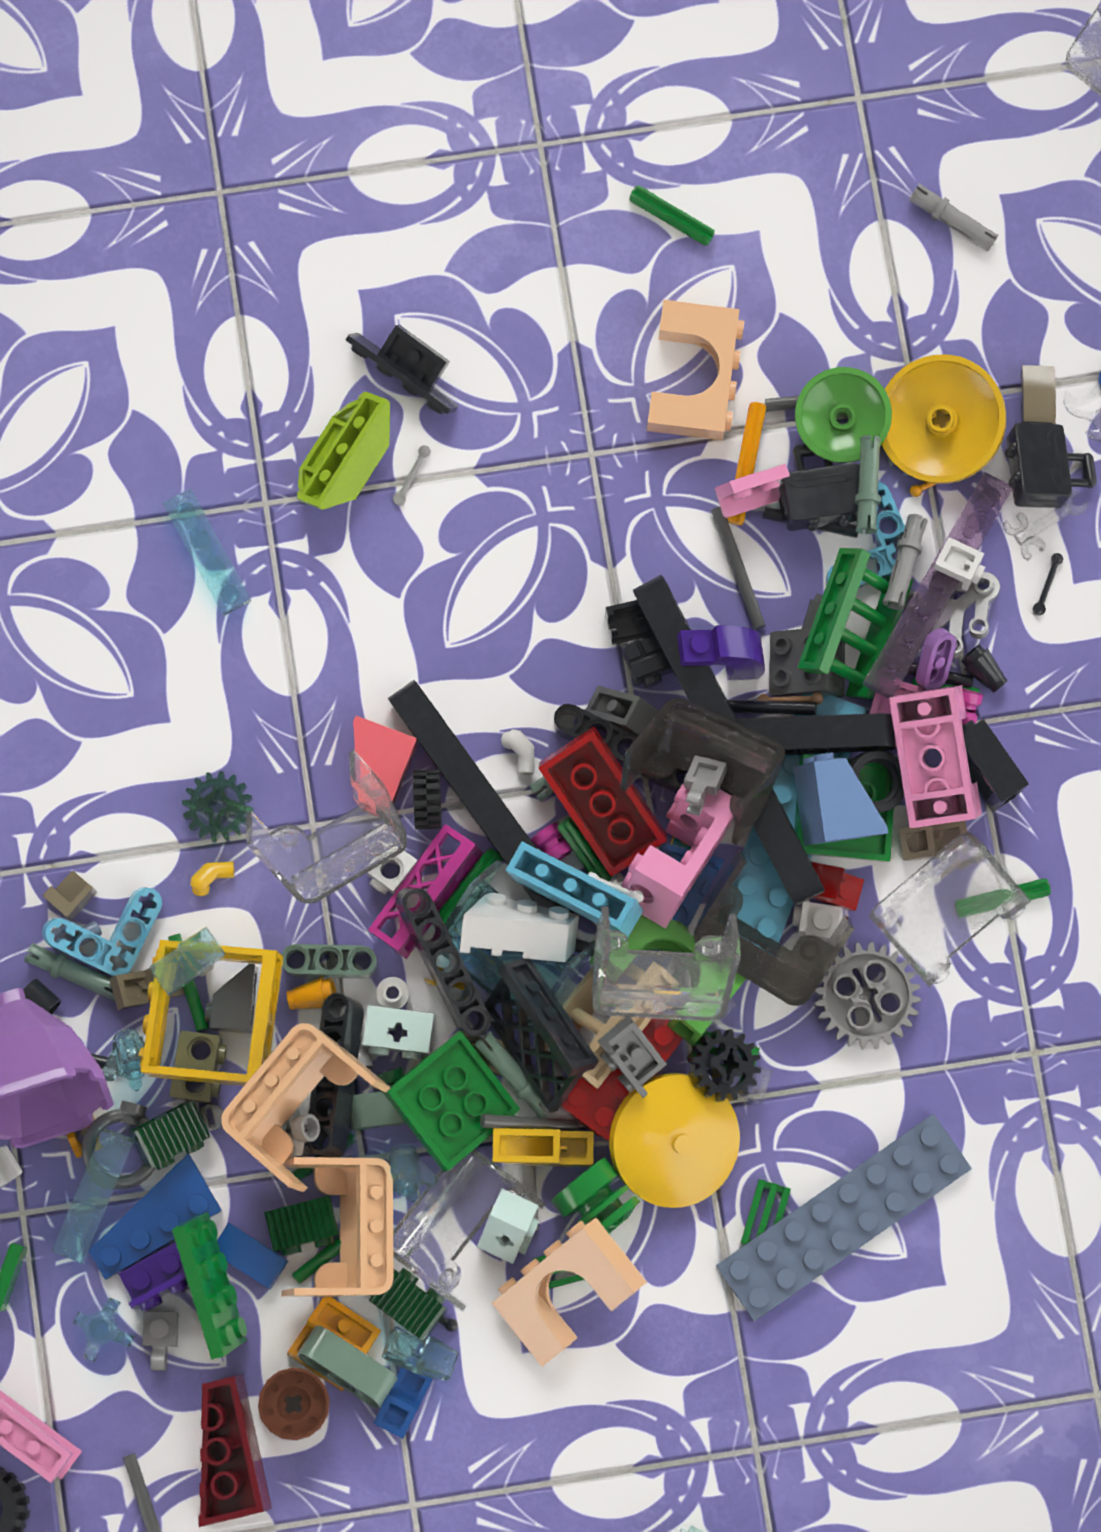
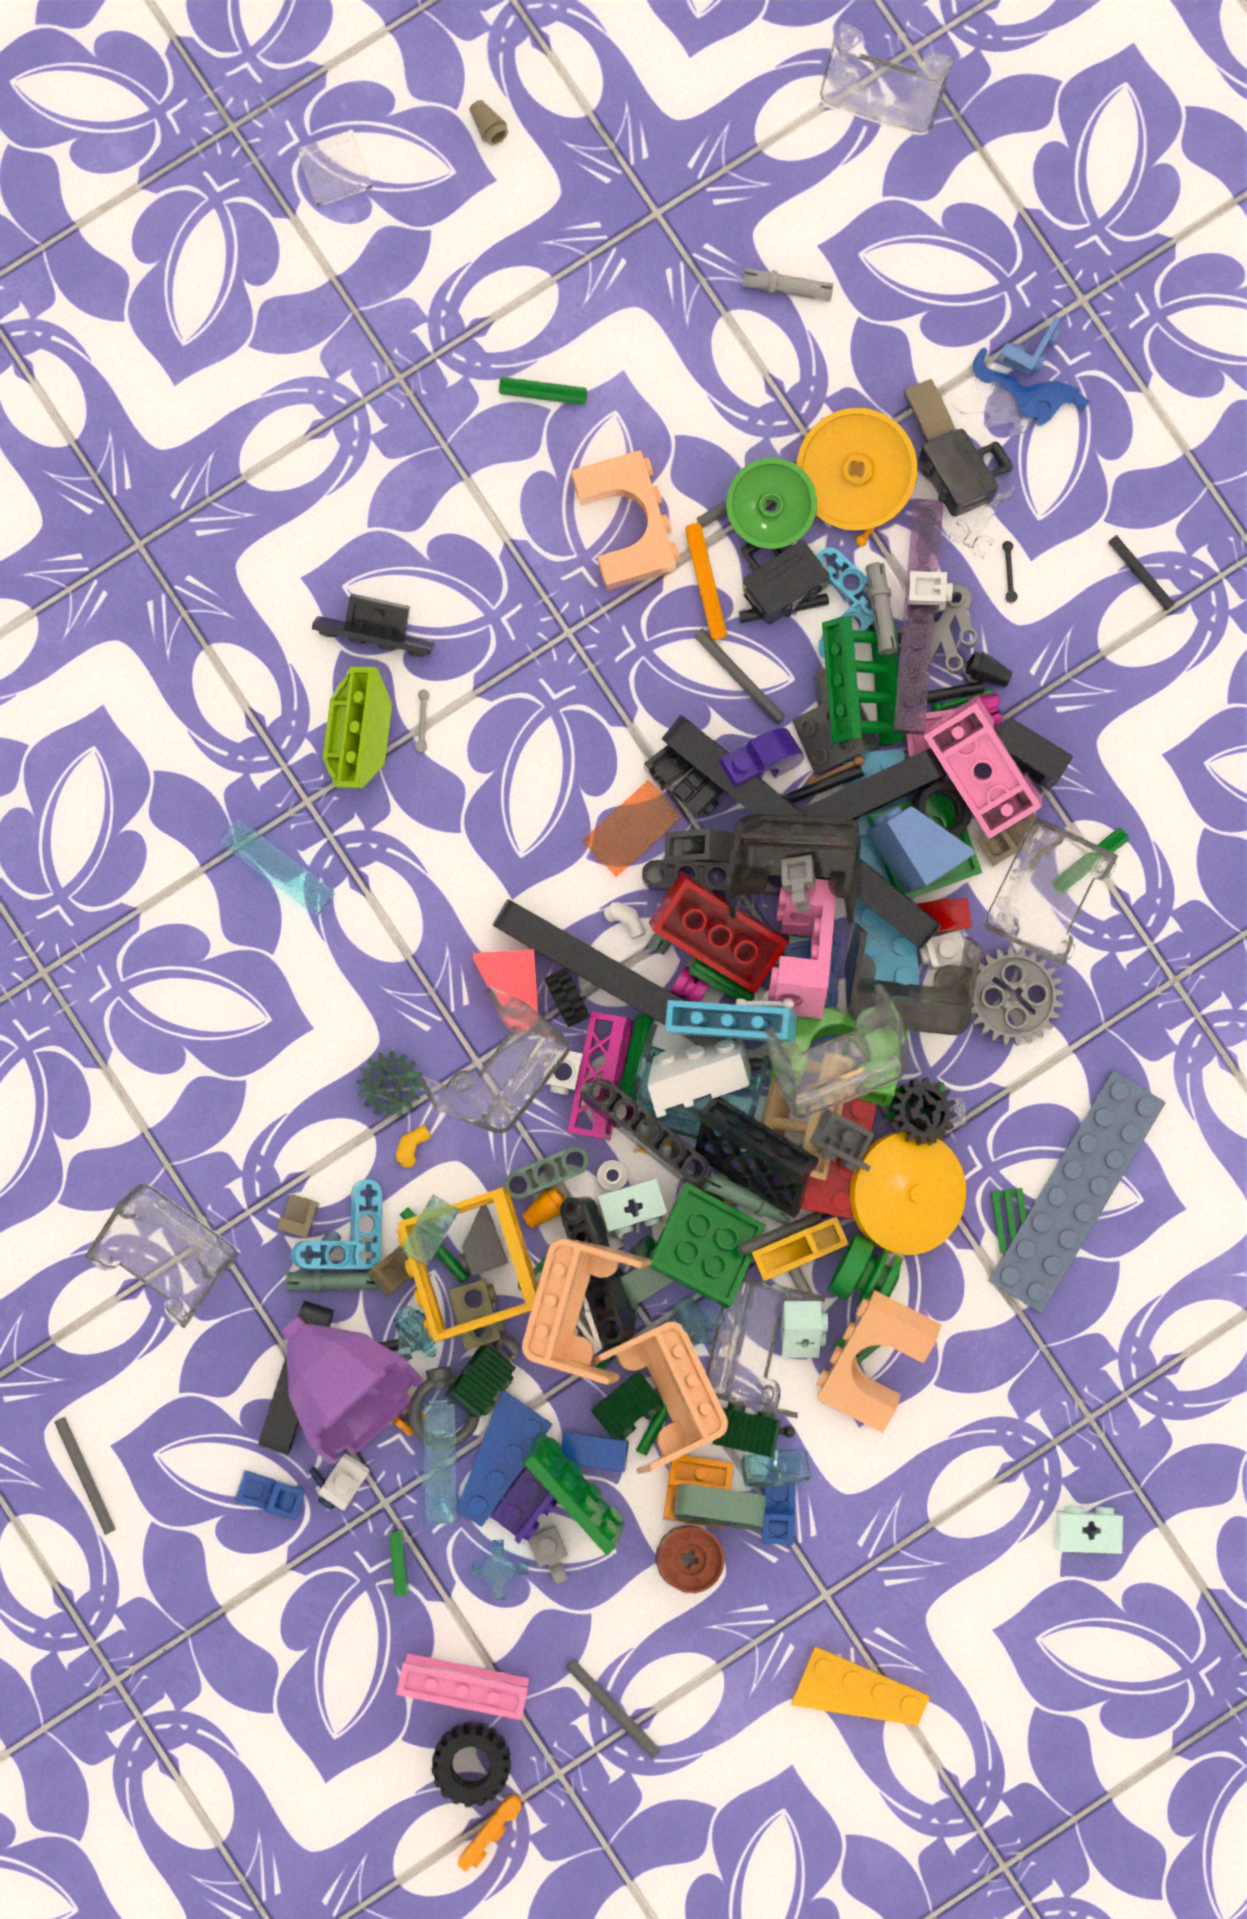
camera: 25 degrees left, 5 degrees up
dark red wedge [198,1374,272,1527] -> none
light grey hinge [290,1114,320,1142] -> none
bright pink bracket [714,464,790,518] -> none
sand green pin [855,435,881,534] -> none
medium lavender plate [916,628,957,691] -> none
none -> clear orange piece [582,780,682,877]

